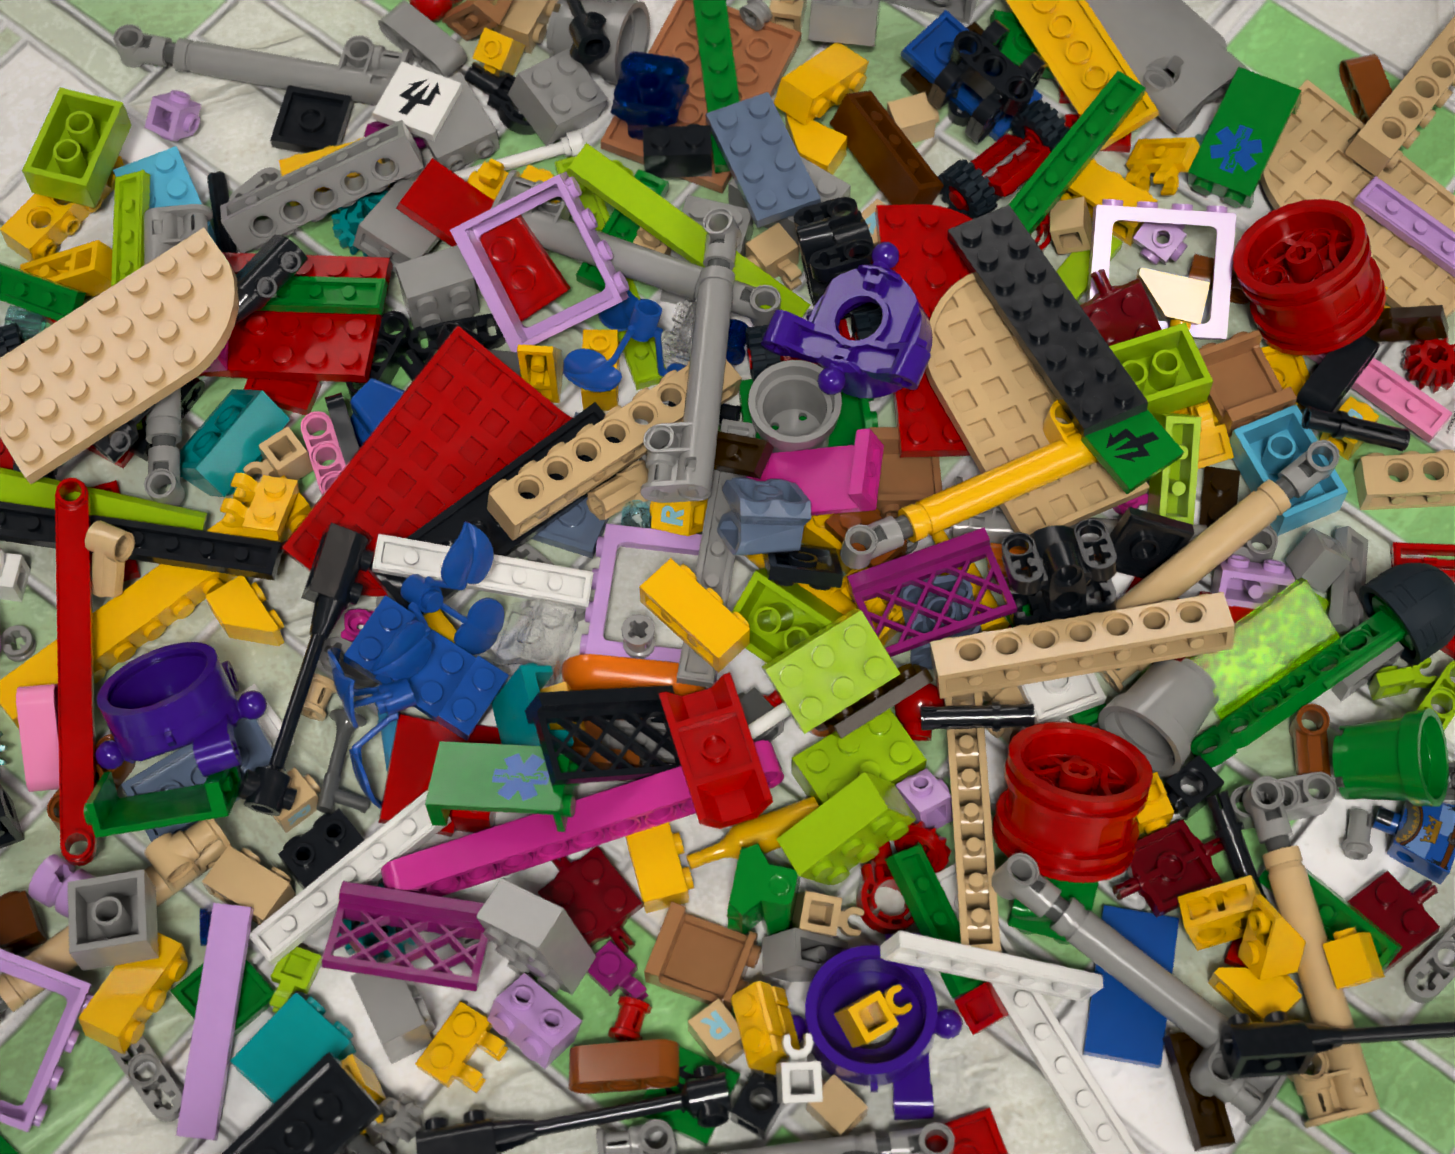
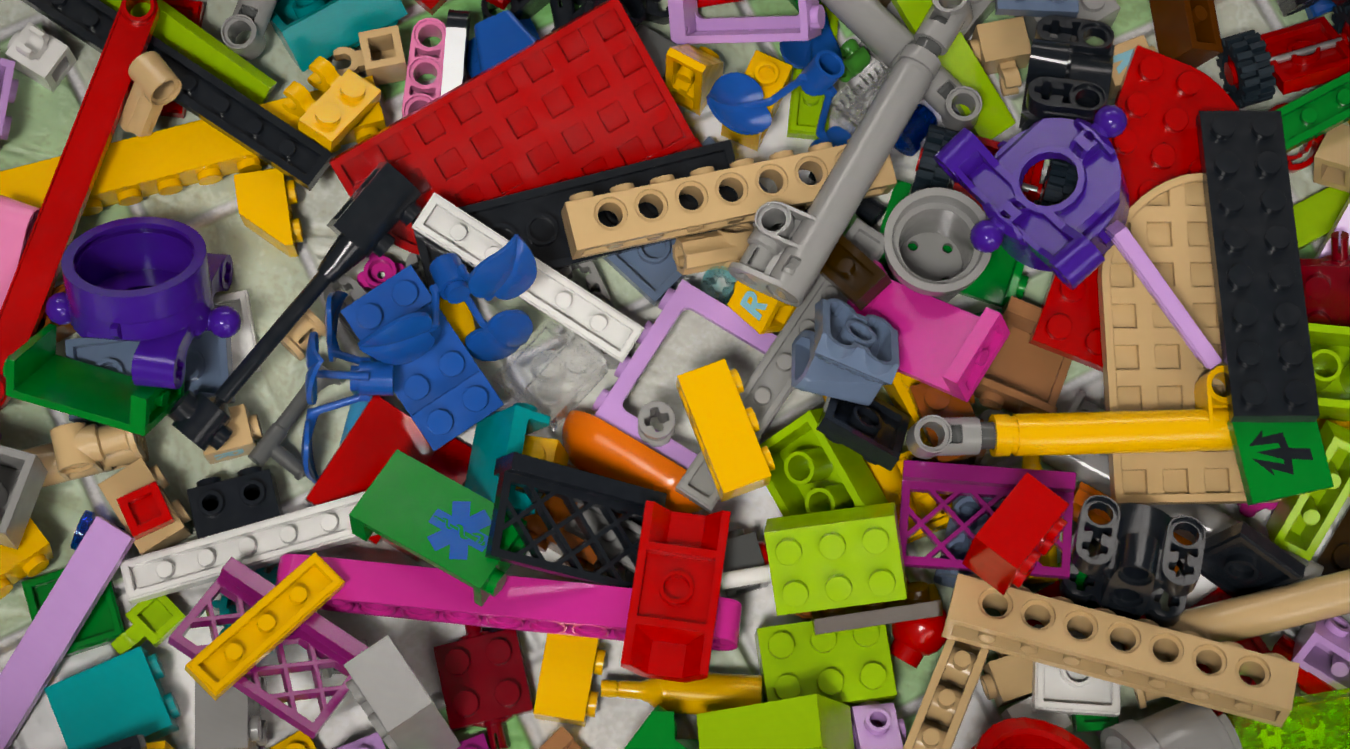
camera: 20 degrees right, 10 degrees up
light grey bush [0,625,36,662] -> none
black pin [921,701,1035,732] -> none
none -> red plate [116,481,175,540]
none -> yellow tile [185,552,345,701]
none -> bright green arm [839,39,871,82]
none -> red brick [962,472,1070,595]
none -> lavender tile [1105,220,1222,370]

